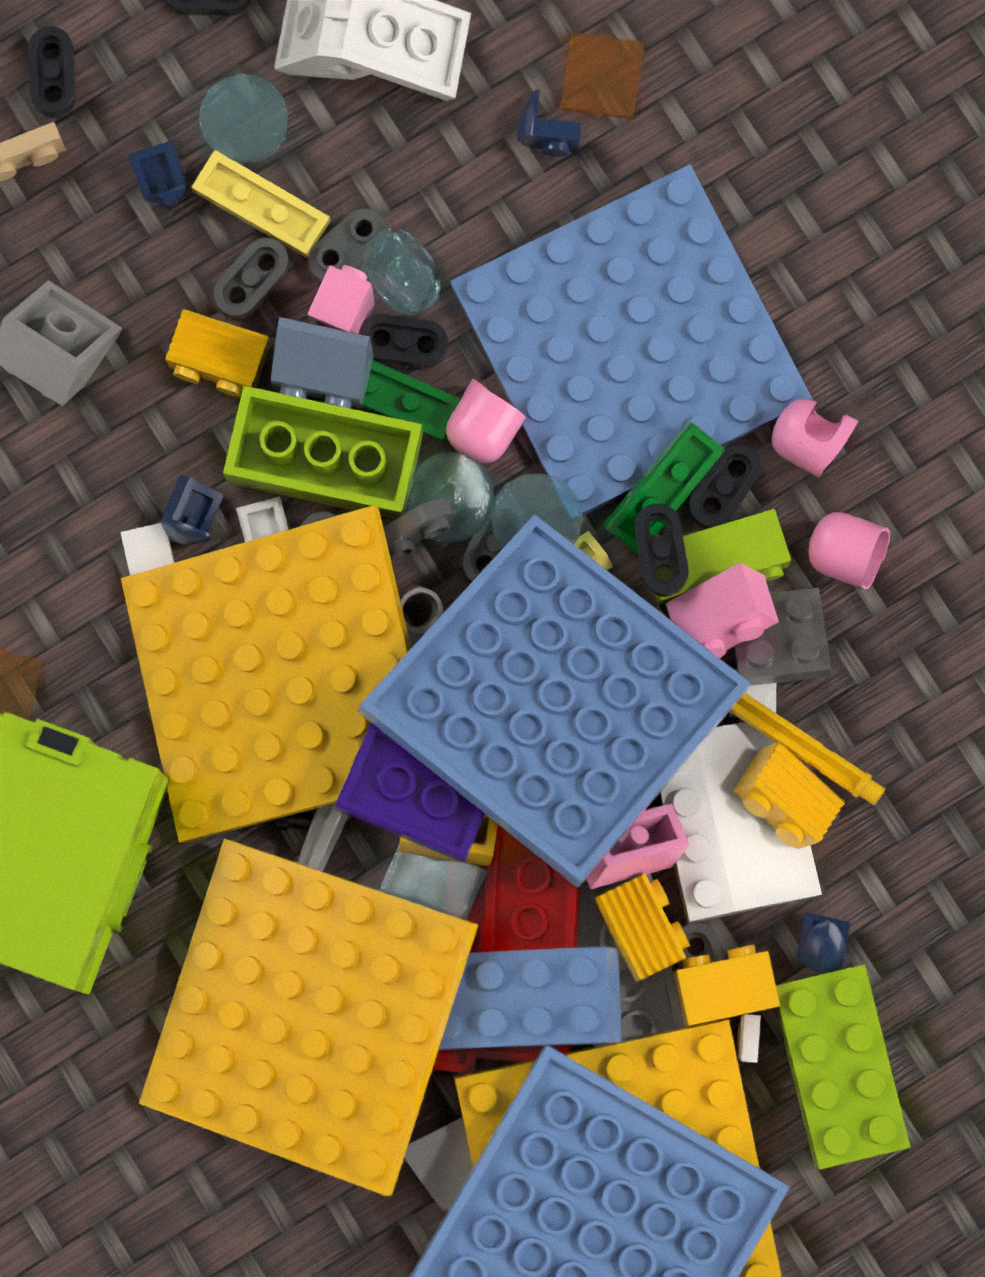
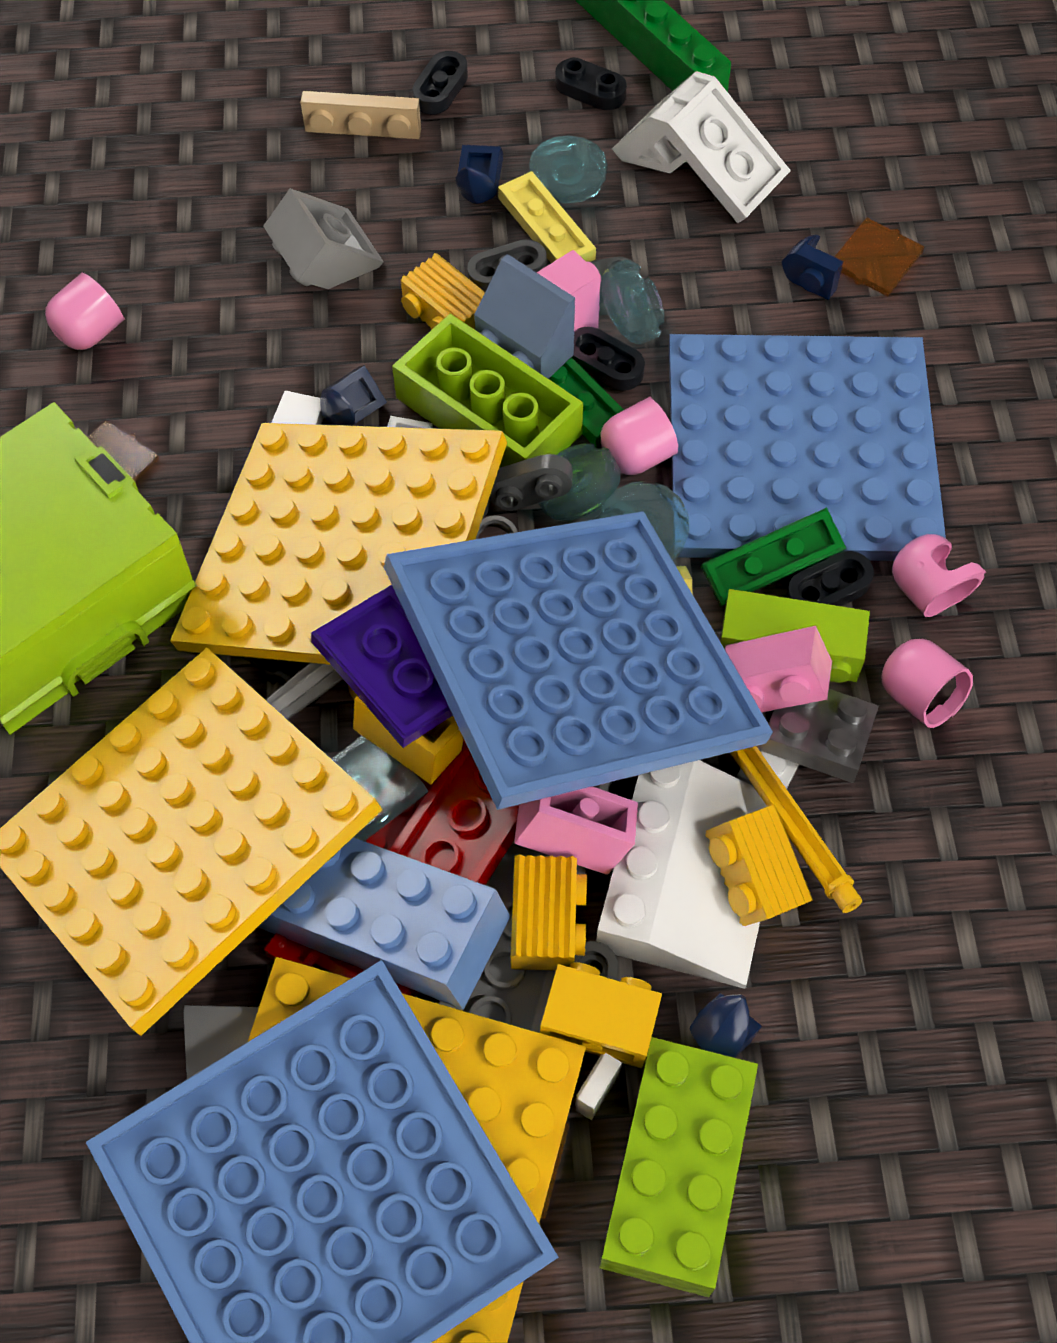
camera: 25 degrees right, 20 degrees down
black plate [634,503,689,597] -> none

